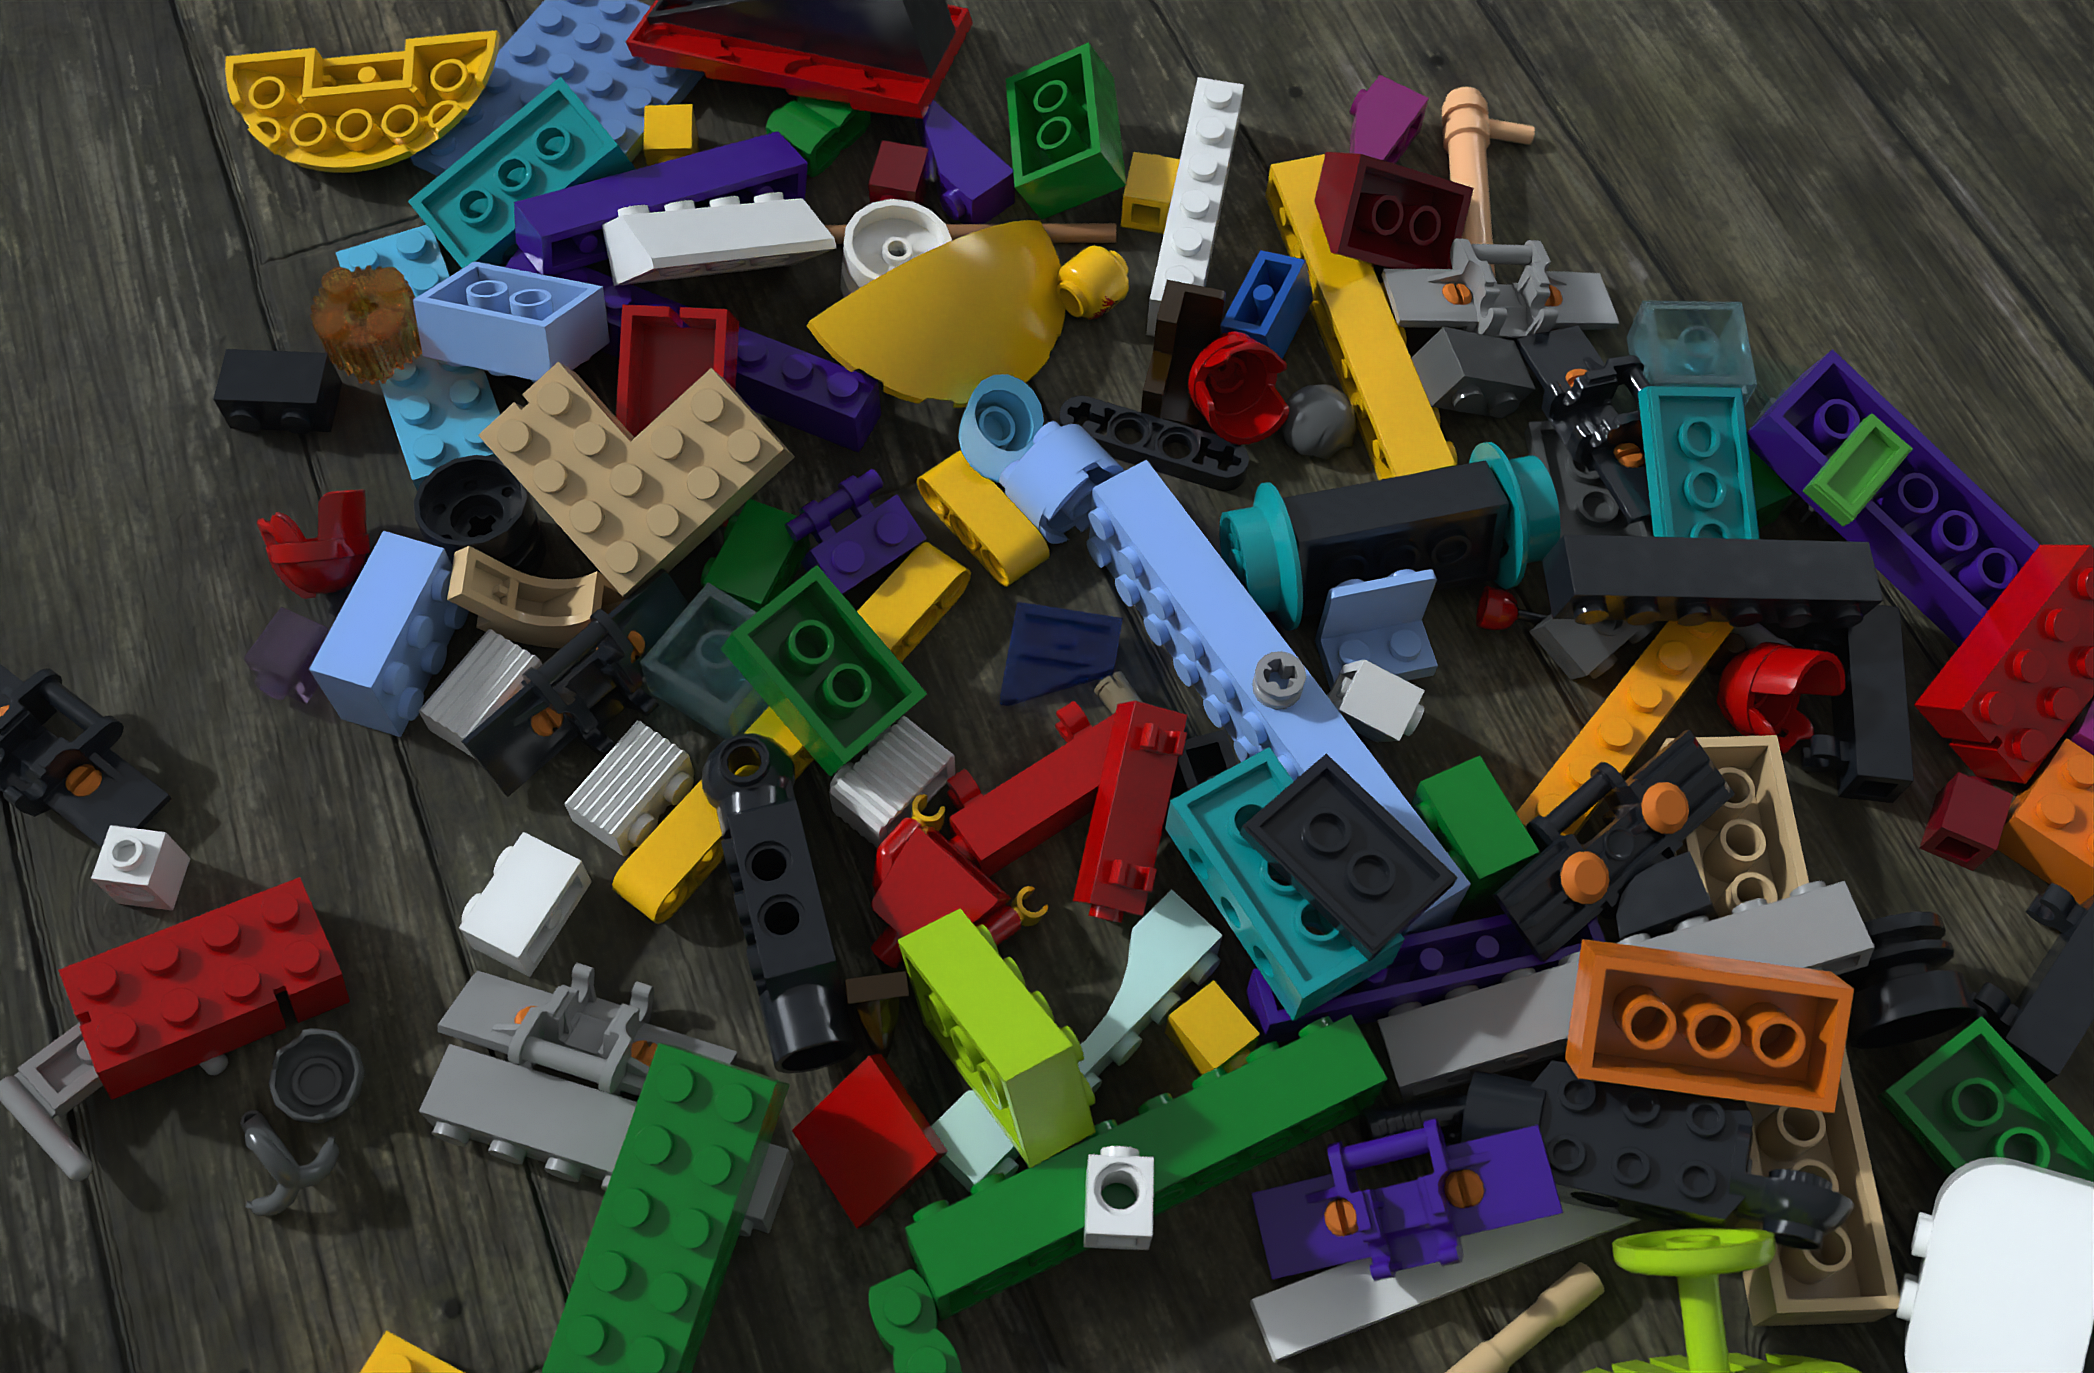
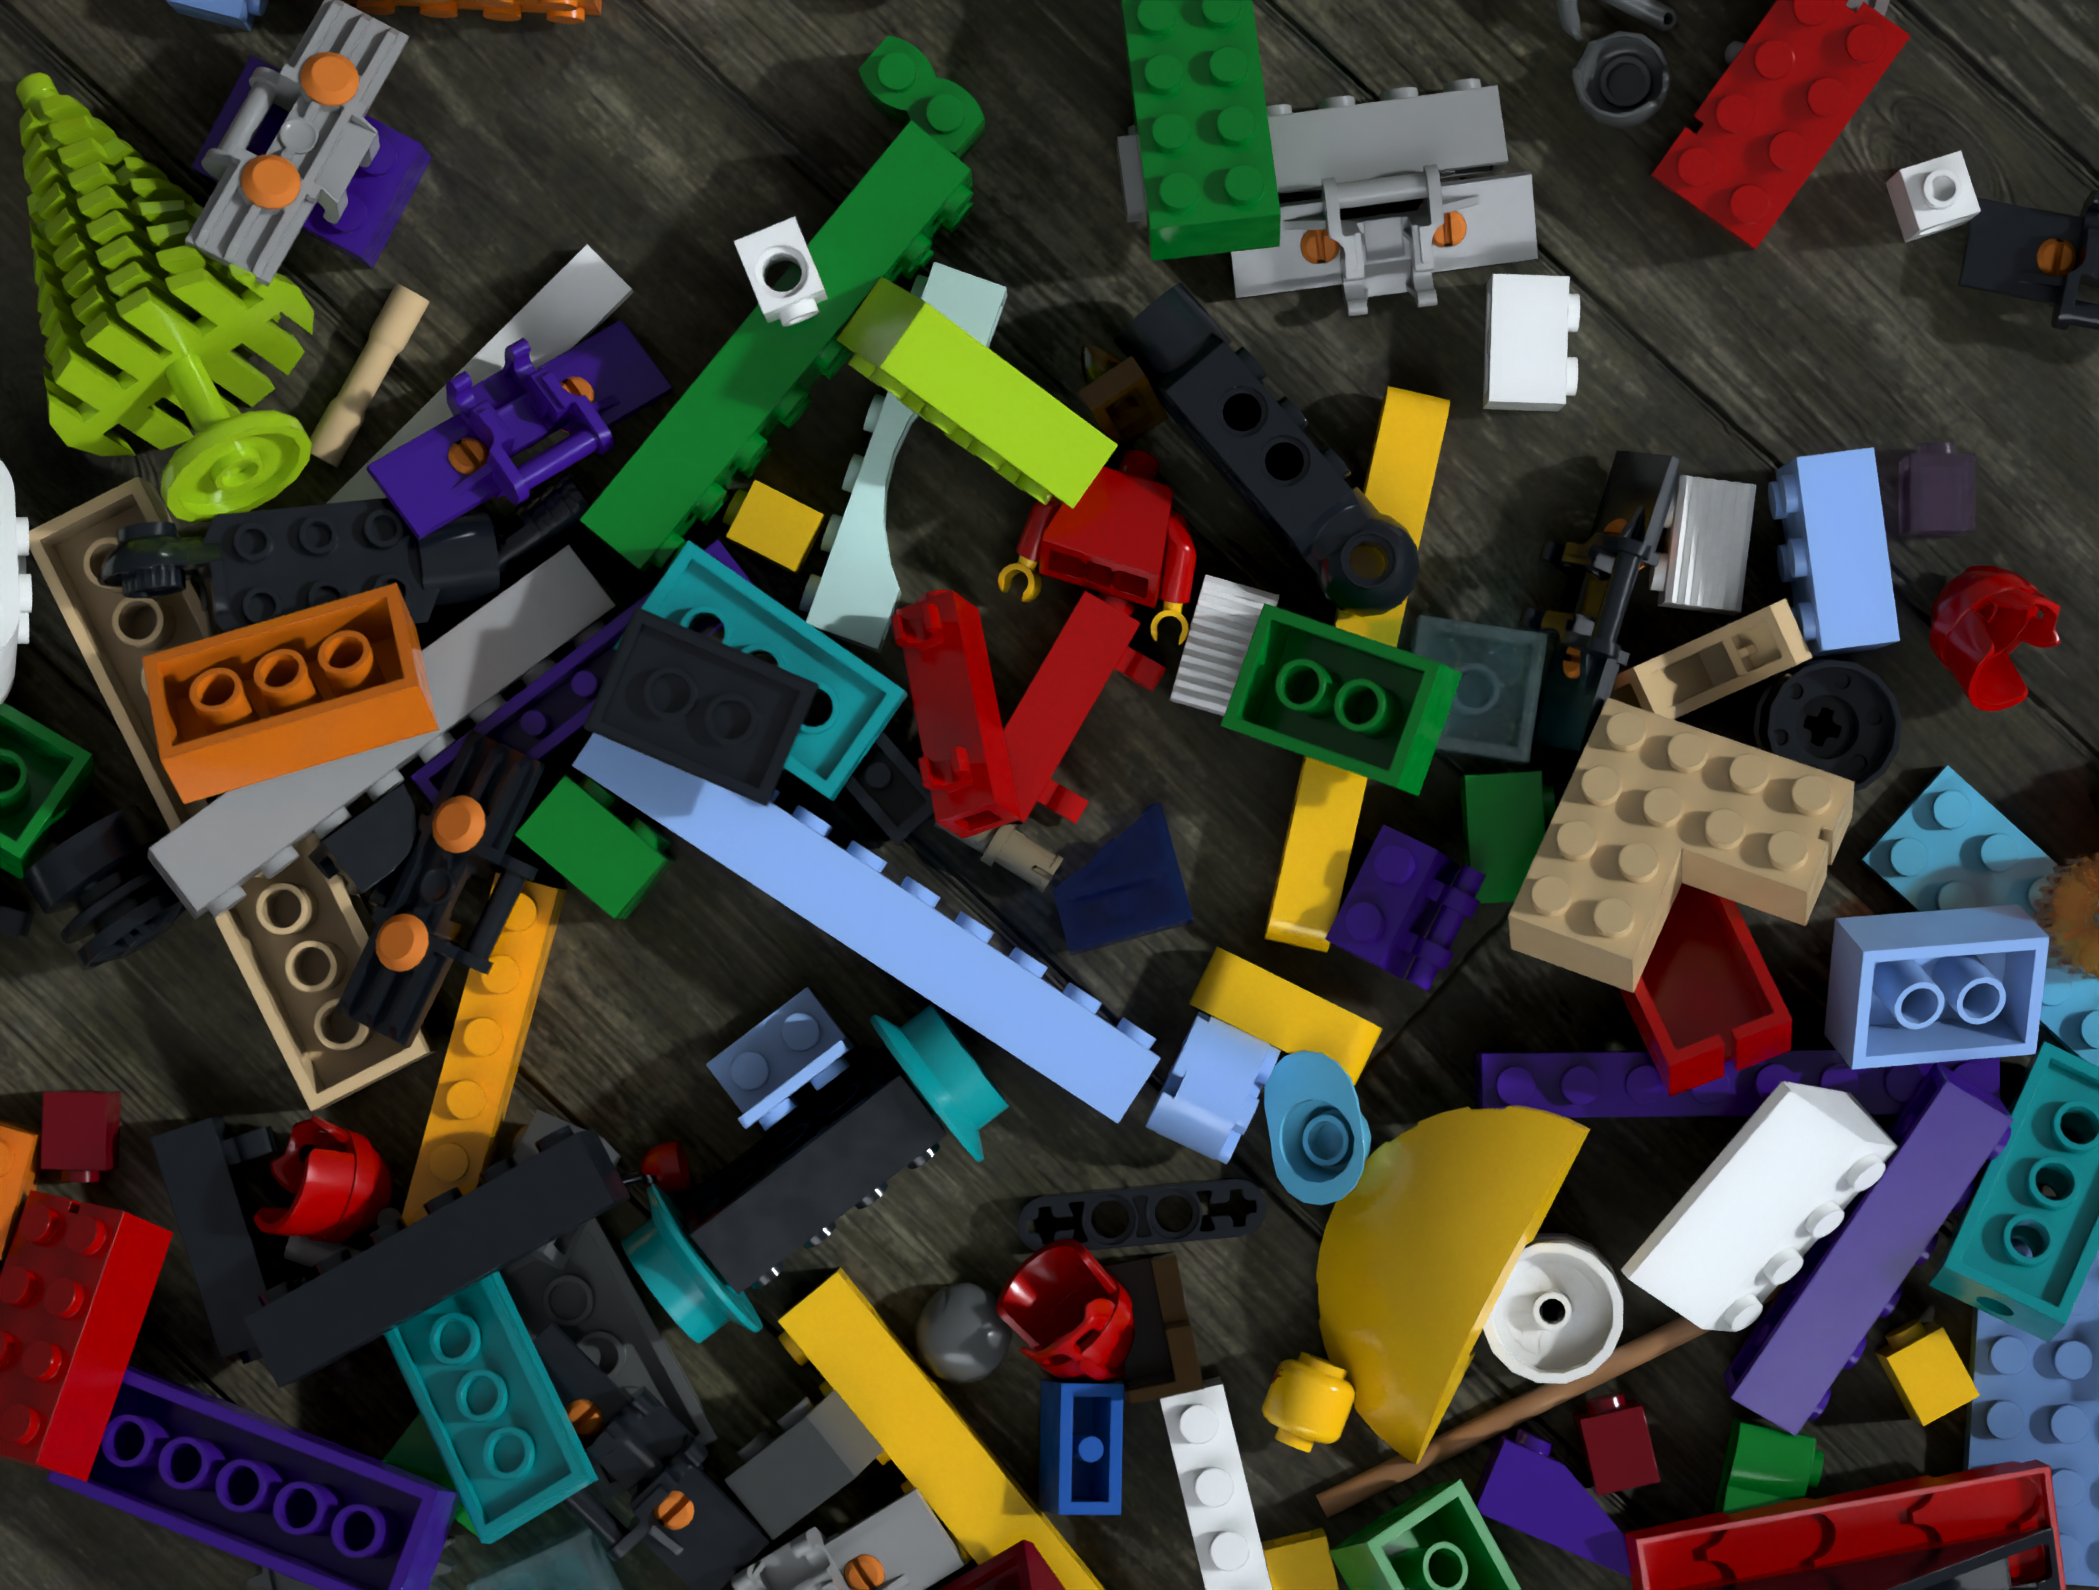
camera: 160 degrees right, 25 degrees up
white brick [564,720,695,857] -> none
red tile [792,1054,948,1229] -> none
light grey bush [1252,651,1306,709] -> none
white brick [1328,659,1425,742] -> none
bright green tile [1803,413,1913,527] -> none

